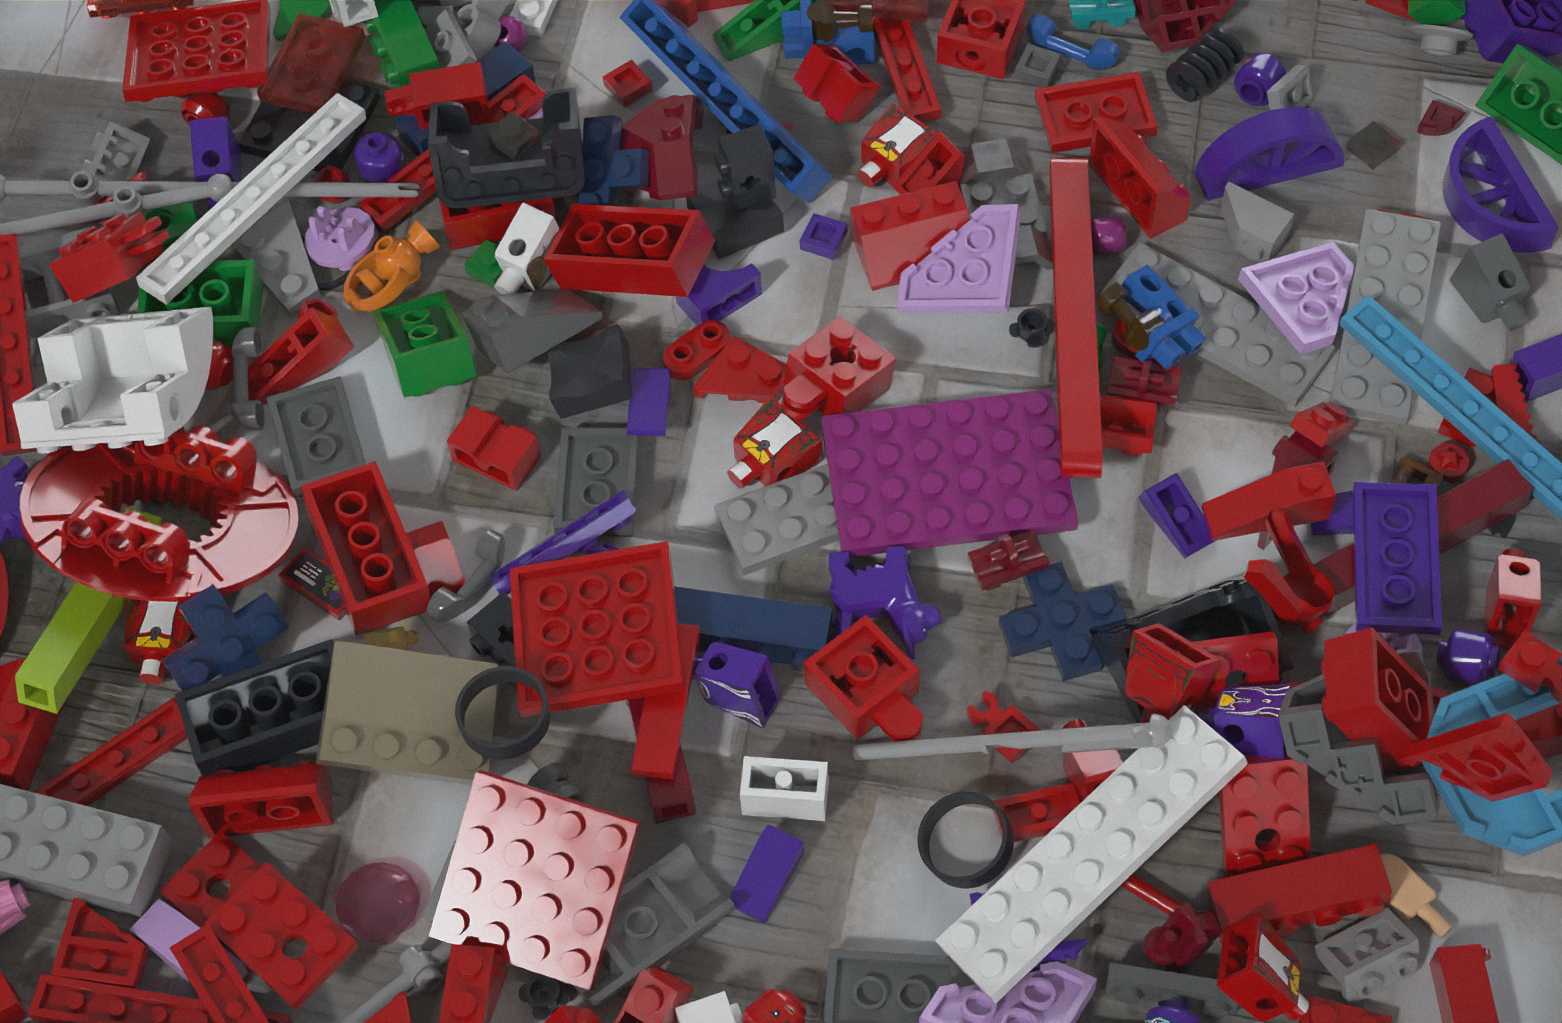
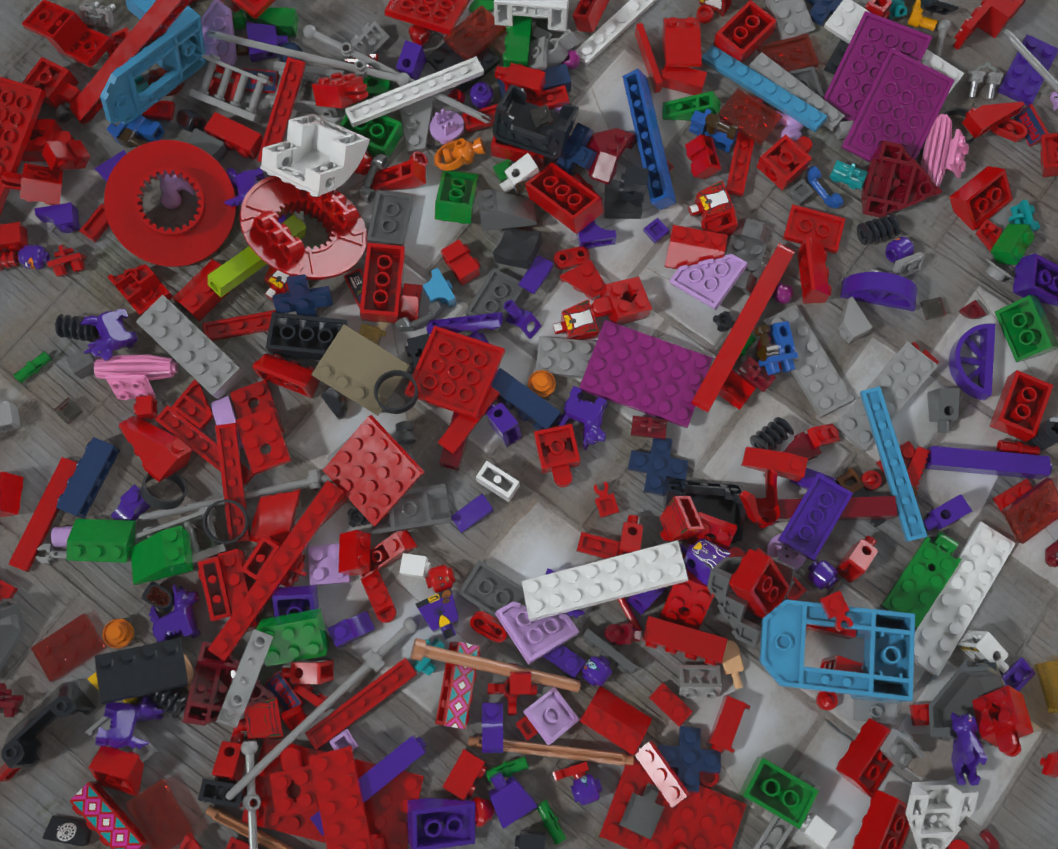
camera: 25 degrees right, 15 degrees up
clear pink dish [335,862,420,945] -> none
red plate [603,59,653,107] -> none
light grey bar [853,714,1172,761] -> none
black tyre [917,791,1014,889] -> none
dark purple slope [1138,473,1215,559] -> none
red torso [1217,911,1309,1022] -> none
lavender plate [1238,242,1354,355] -> none
red wing [1400,713,1553,802] -> none
none -> black rock [321,387,348,420]
none -> dark azure brick [422,267,457,308]
none -> dark purple bracket [503,300,541,339]
none -> orange plate [528,370,556,398]
none -> dark purple torso [627,587,667,615]
none -> black piece [750,417,794,450]

